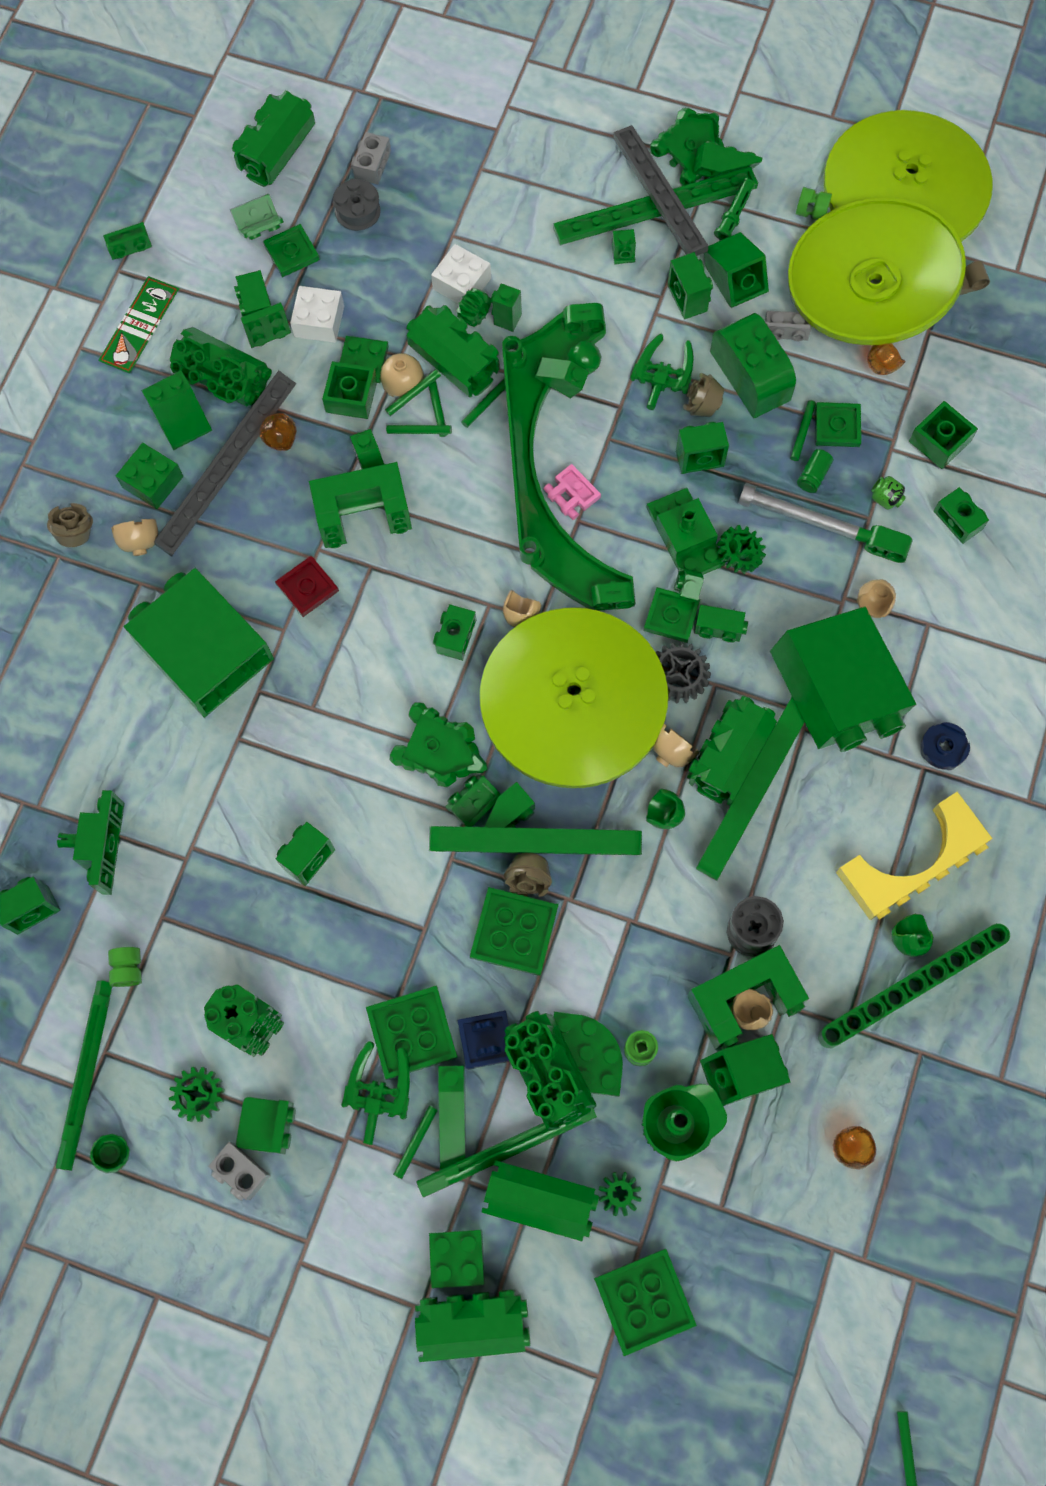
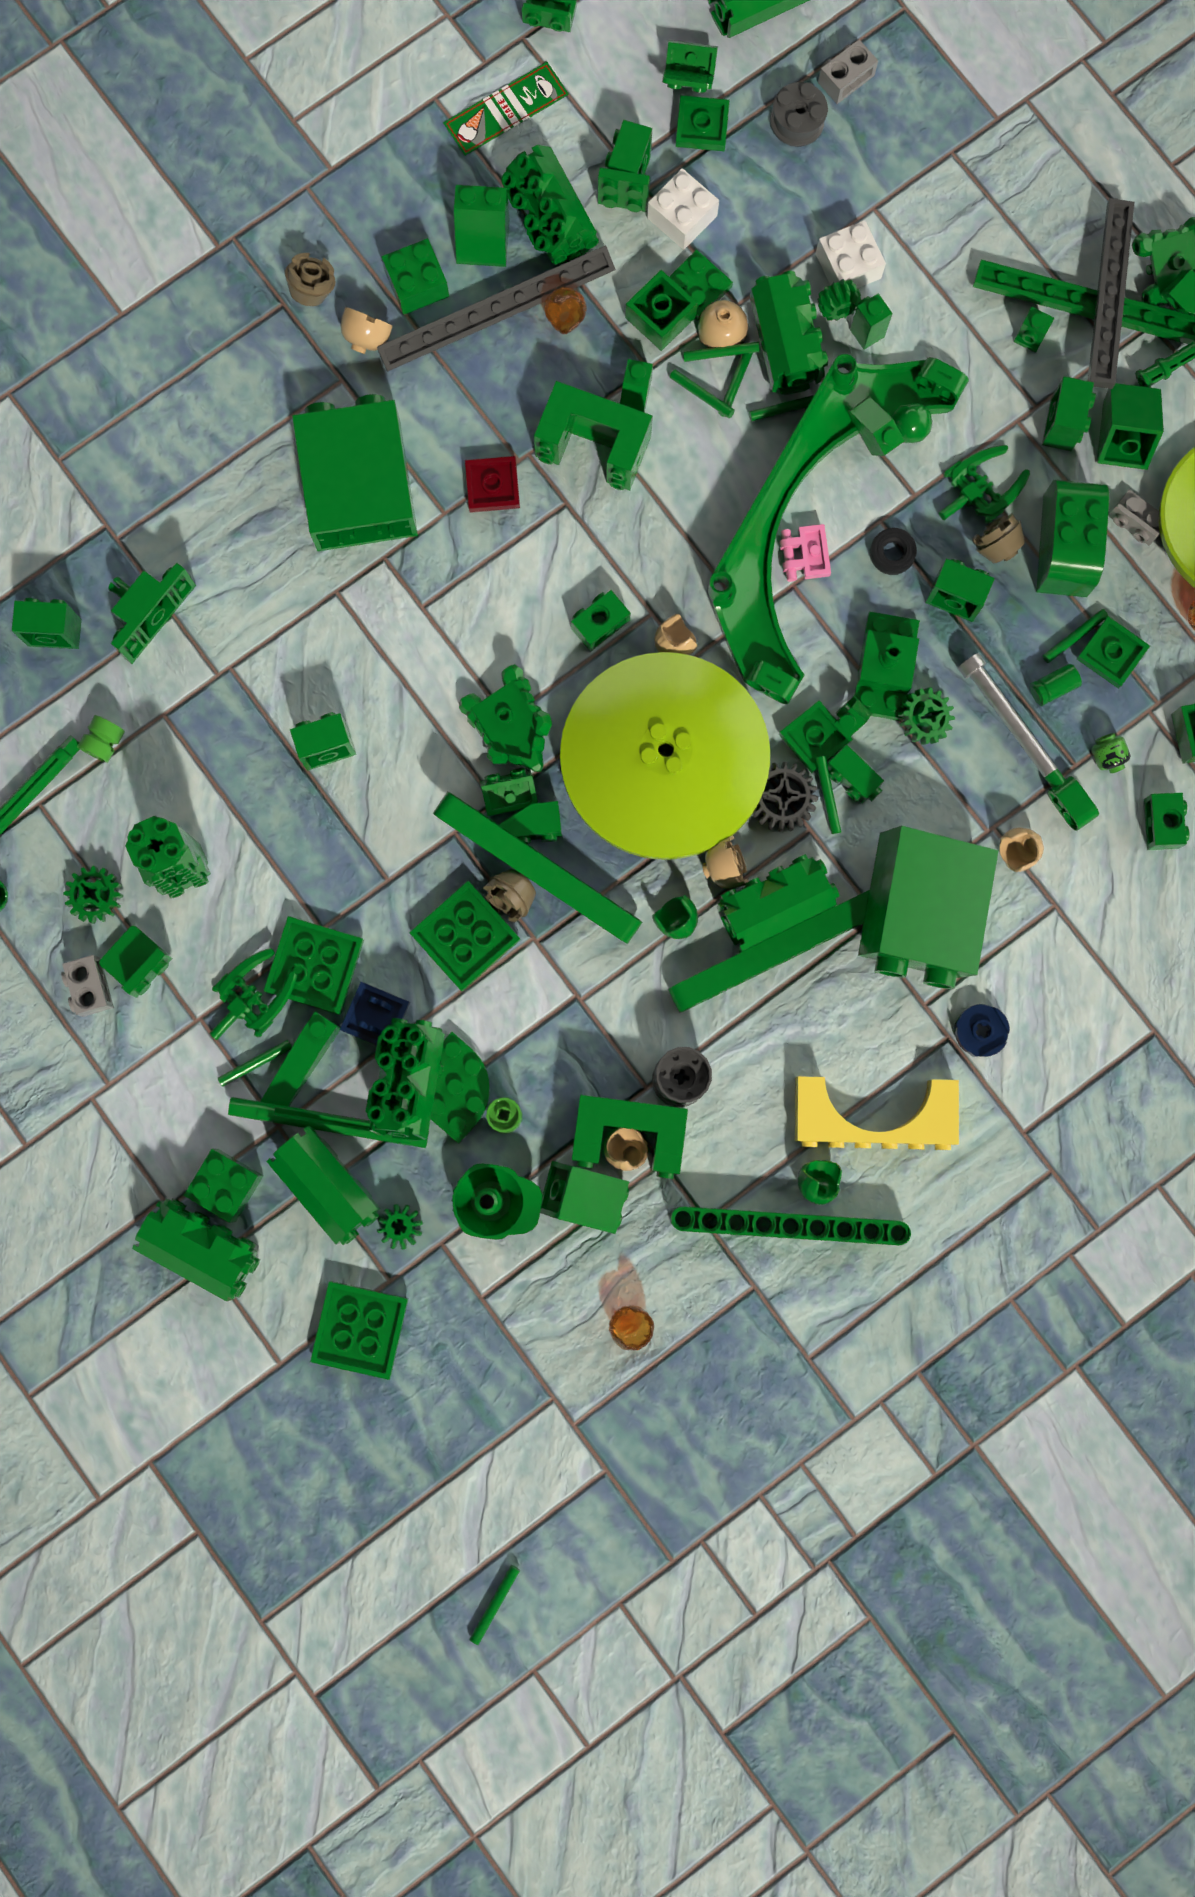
camera: 30 degrees right, 10 degrees up
none -> green bar [815,756,841,834]
none -> black tyre [870,528,917,575]

